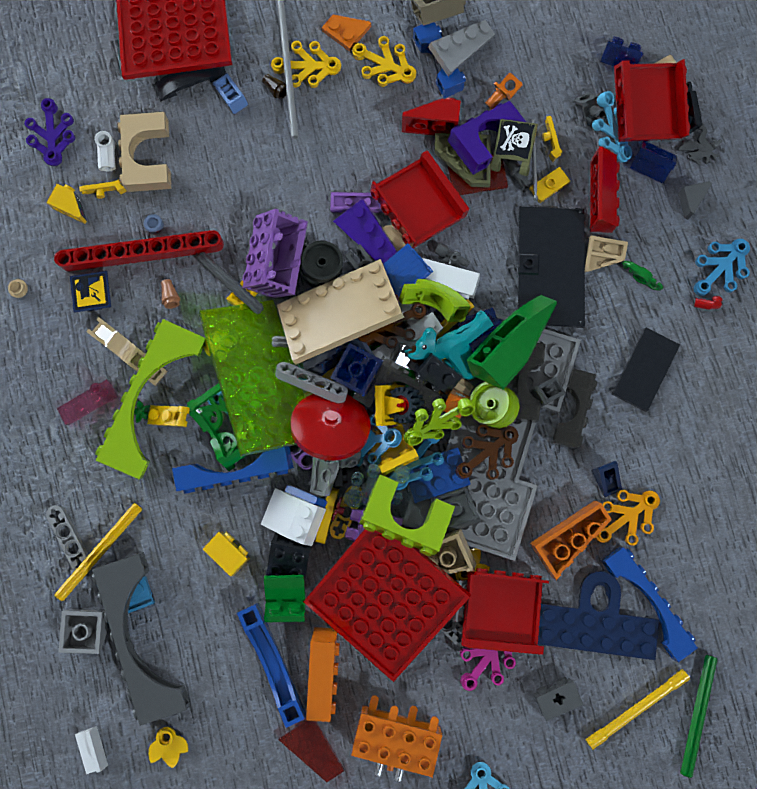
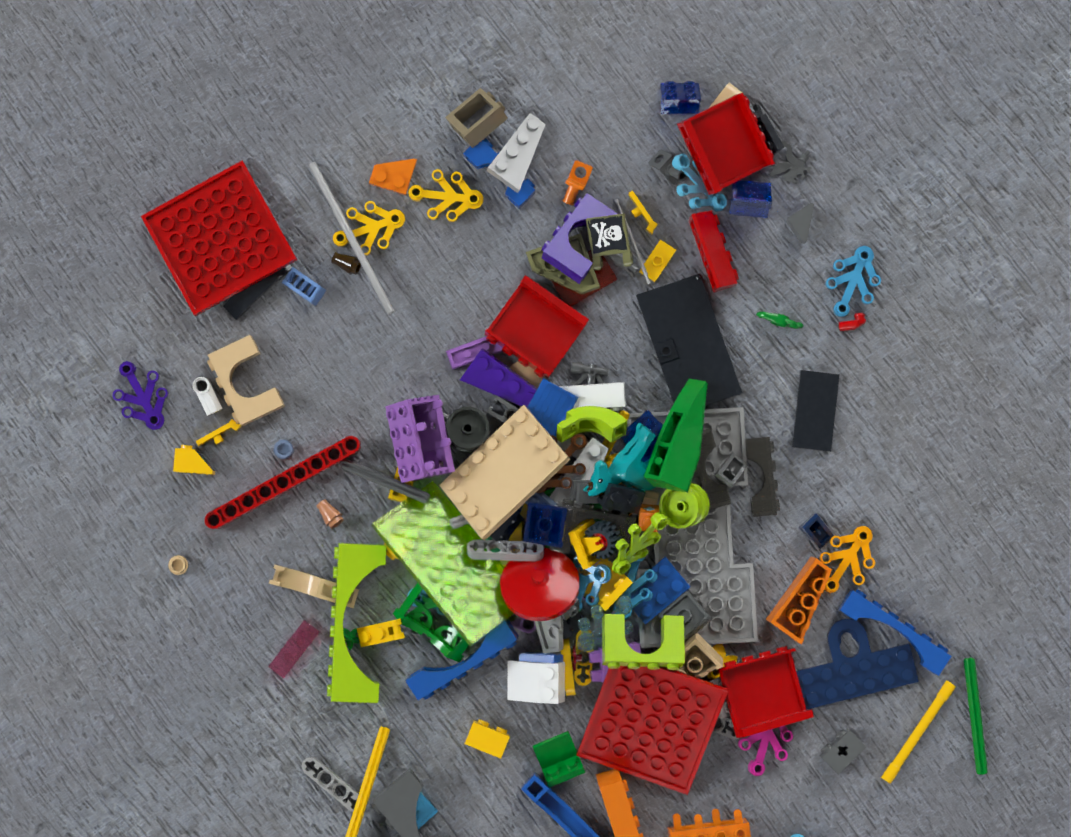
camera: 25 degrees left, 5 degrees up
piece [70,271,111,313] -> none
black bracket [266,532,313,582] -> none
red slope [402,98,461,136] -> none
reddish brown plant [455,425,519,480] -> none
tan wing [585,236,628,273] -> none

